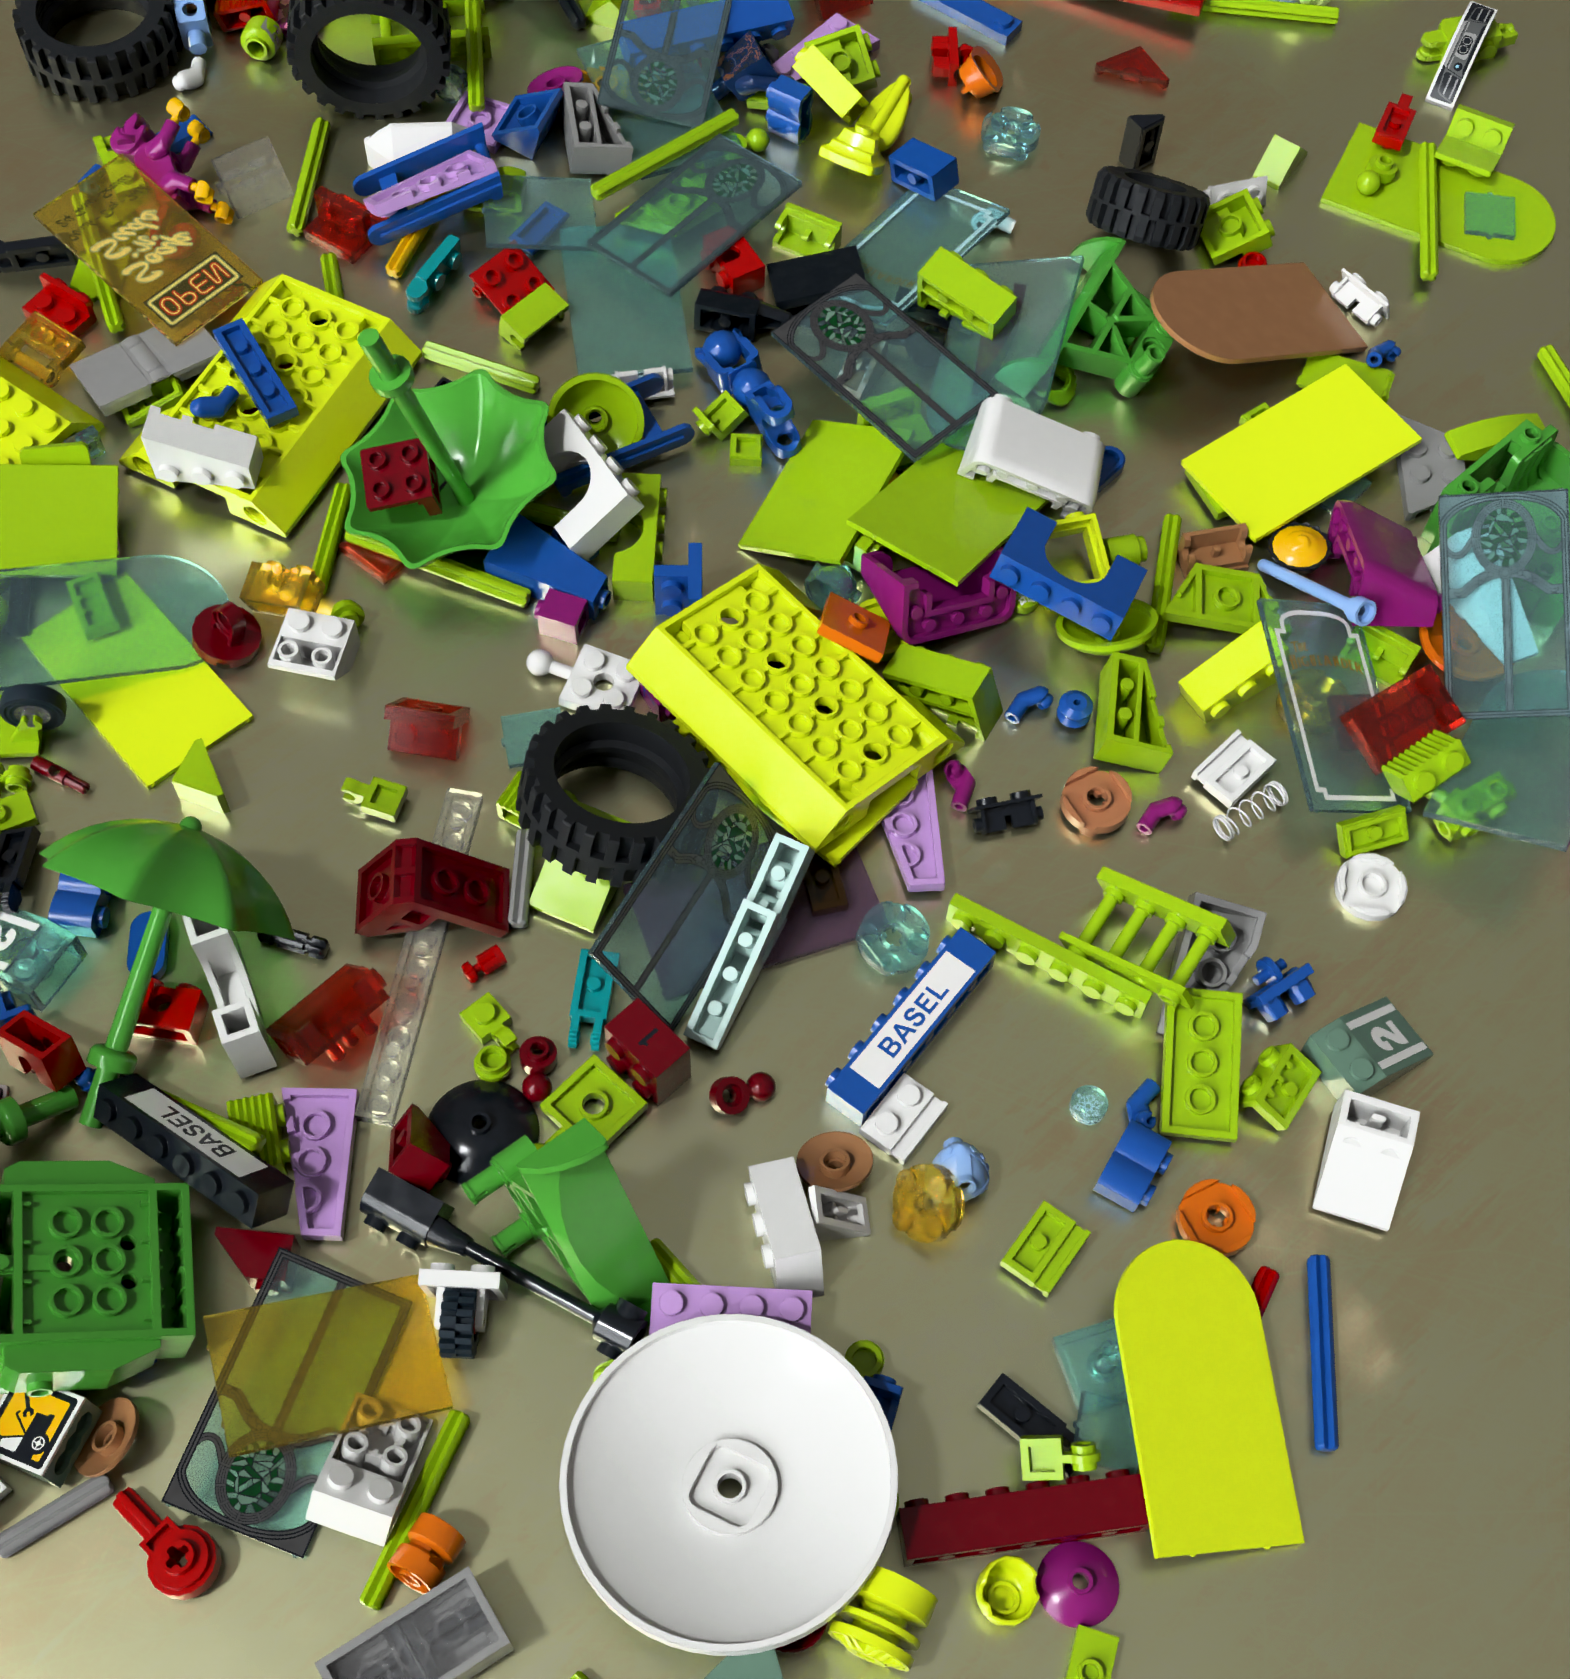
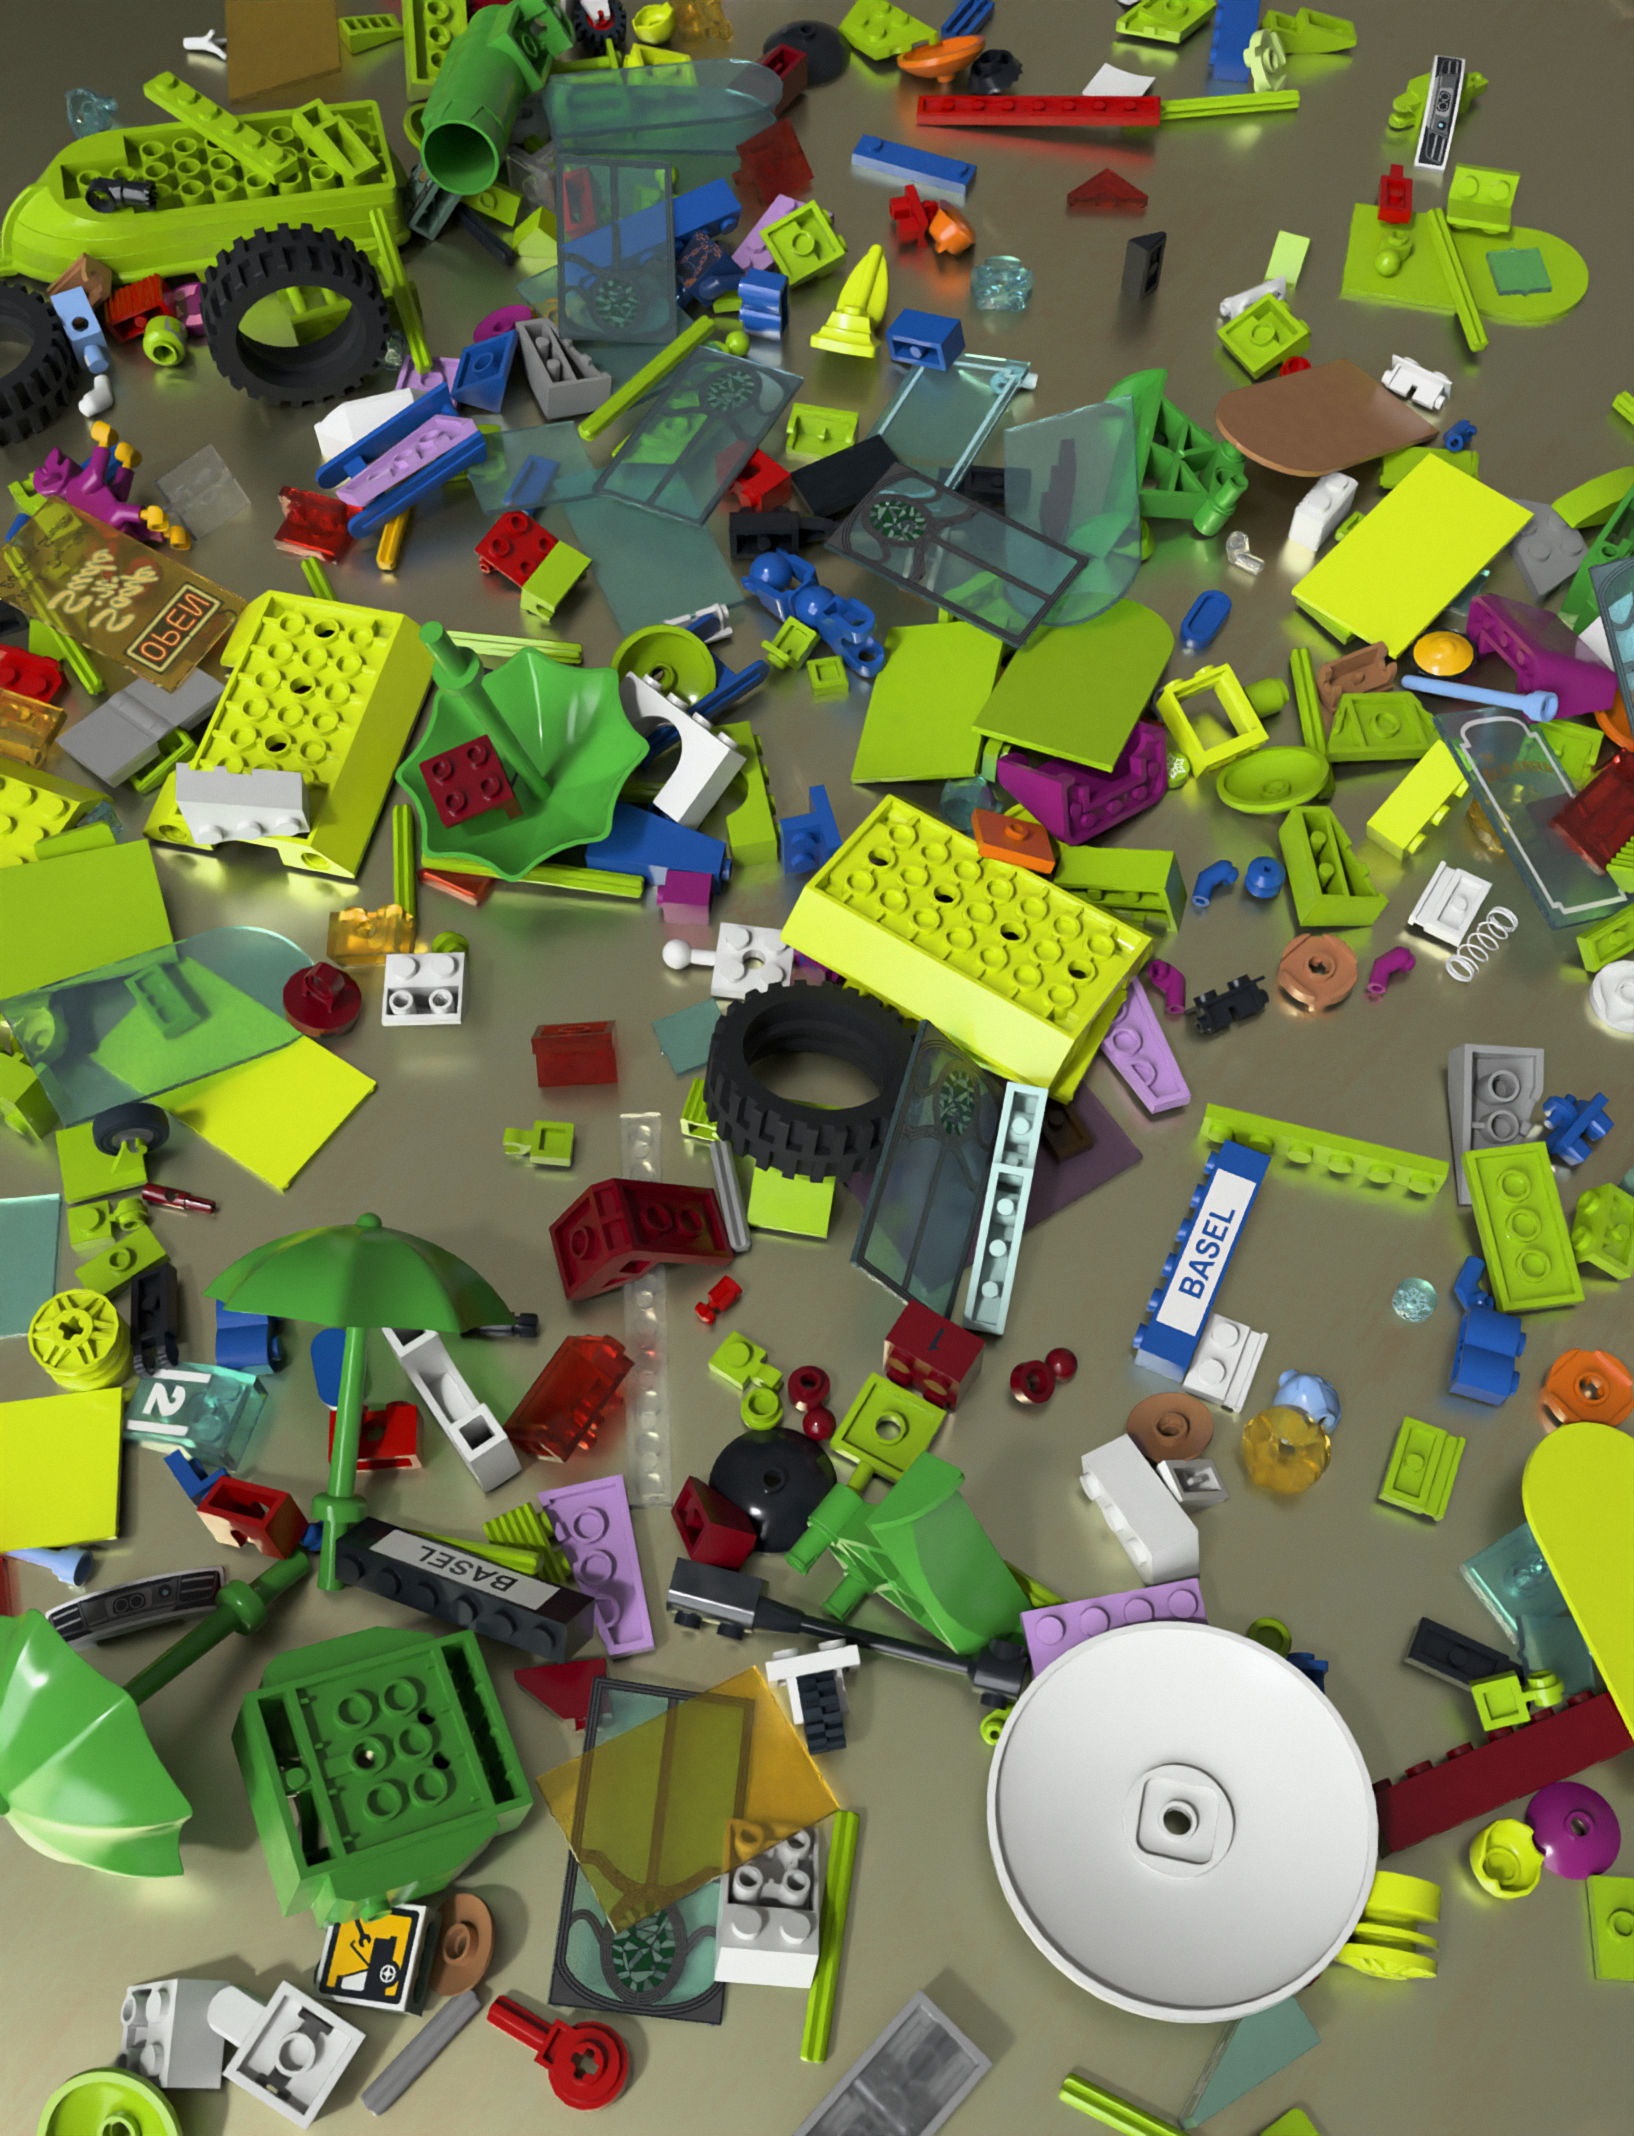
camera: 10 degrees left, 0 degrees up
lime slope [172,738,231,814] -> none
blue arm [190,385,240,419] -> none
blue plate [212,318,299,428] -> none
lime axle [286,117,331,237] -> none
orange wheel [387,1512,466,1594] -> none
teal hinge [406,234,462,315] -> none
teal hinge [568,949,618,1051] -> none
neon yellow brick [792,44,870,126] -> none
clear light blue plate [855,901,930,976] -> none
lime wedge [917,246,1017,341] -> none
white windscreen [957,394,1105,519] -> none
blue arch [989,507,1148,641] -> none
lime fence [1058,866,1236,1009] -> none
black tyre [1086,166,1210,251] -> none
none -> clear arm [1226,531,1265,577]
none -> white brick [1288,471,1358,551]

